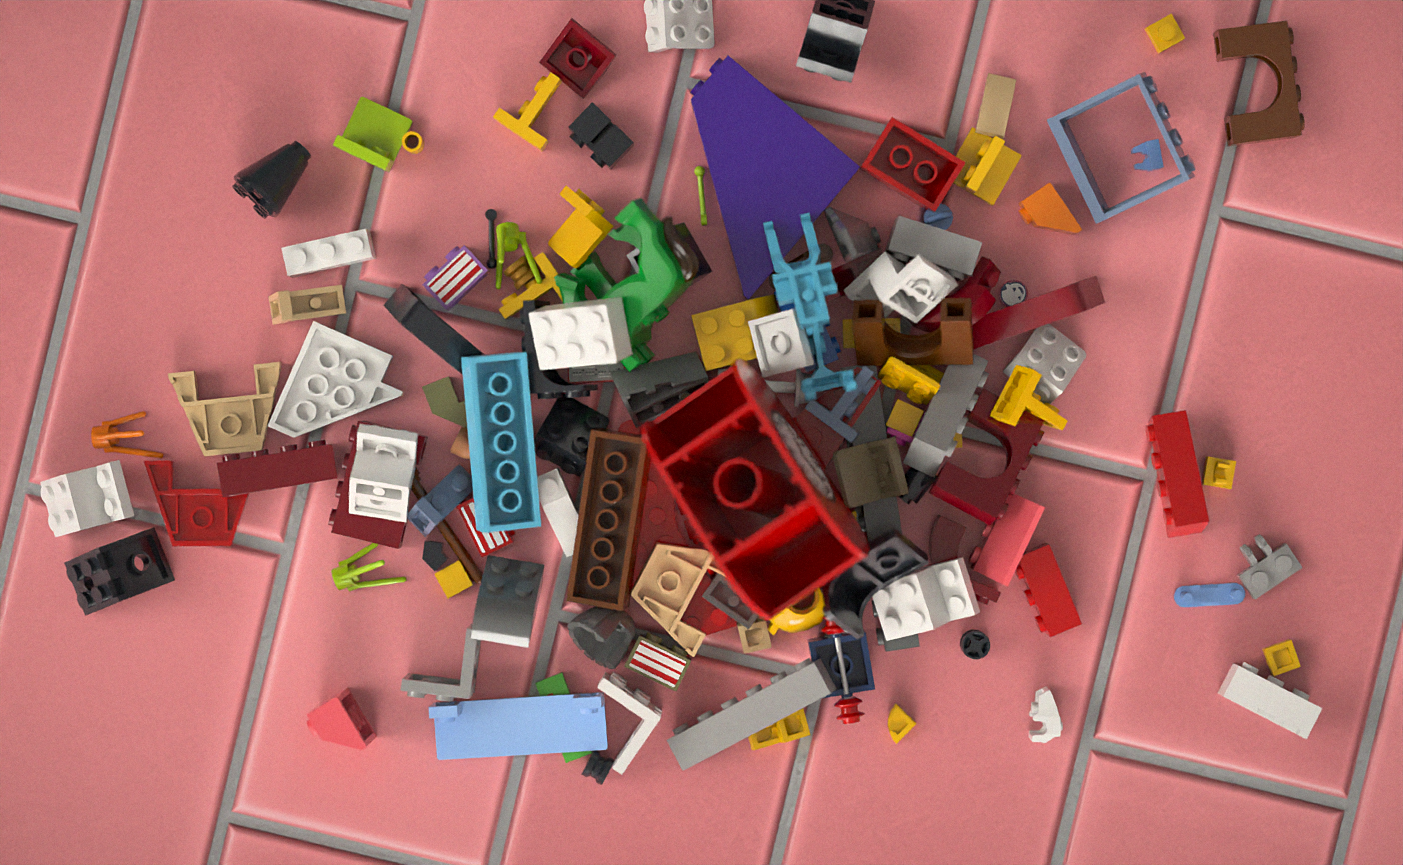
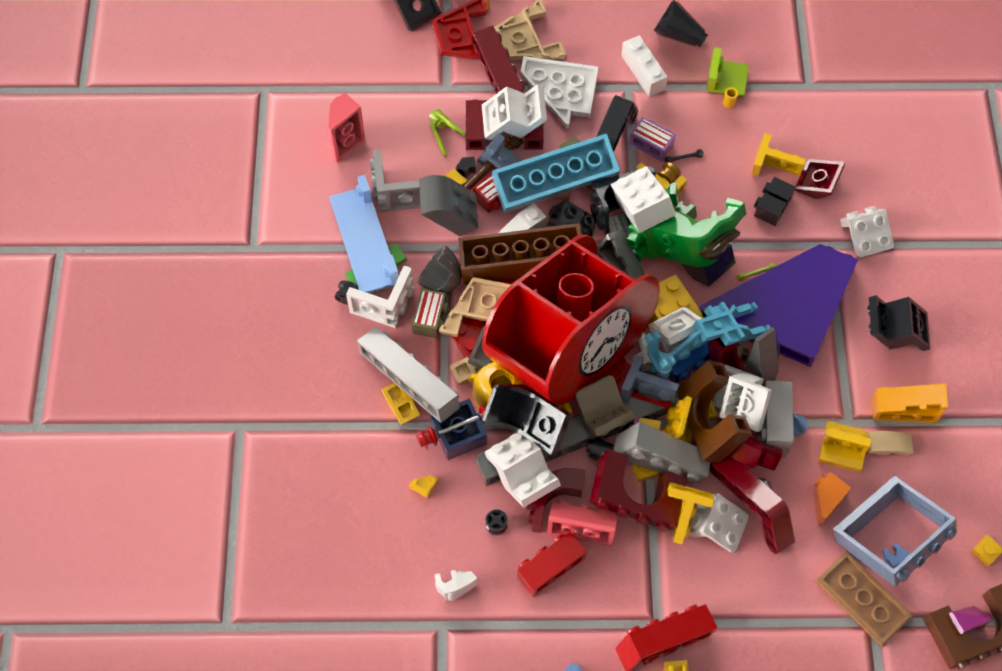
camera: 70 degrees right, 25 degrees down
tan bracket [268,285,346,325] -> none
lime plant [495,222,542,289] -> none
yellow bracket [548,185,614,268] -> none
red brick [860,117,966,212] -> none
none -> medium nougat tile [815,551,913,647]
none -> light orange wedge [872,383,948,424]
none -> magenta slope [949,606,993,634]

